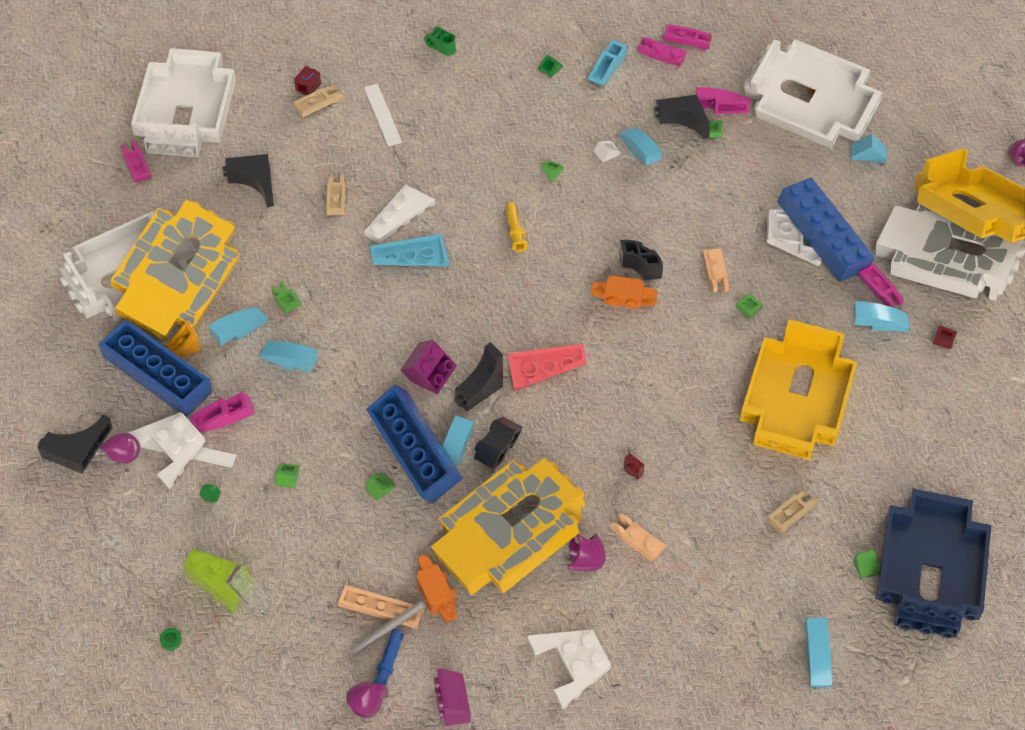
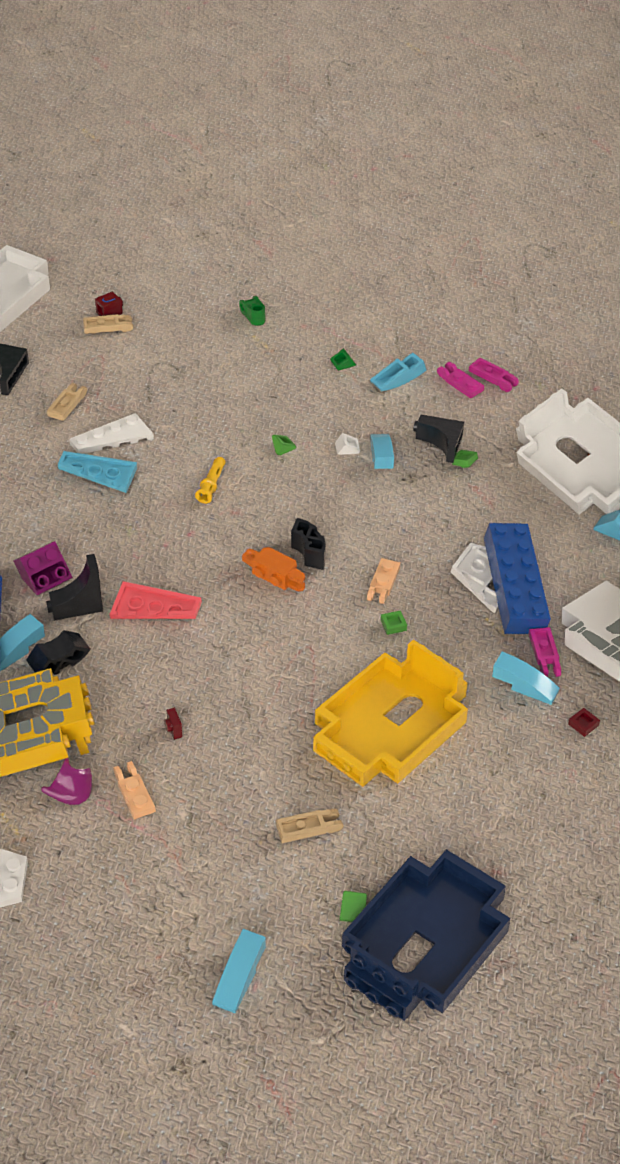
camera: 25 degrees right, 10 degrees down
white sticker [364,84,402,146] -> none
dark pink slope [695,87,750,114] -> none

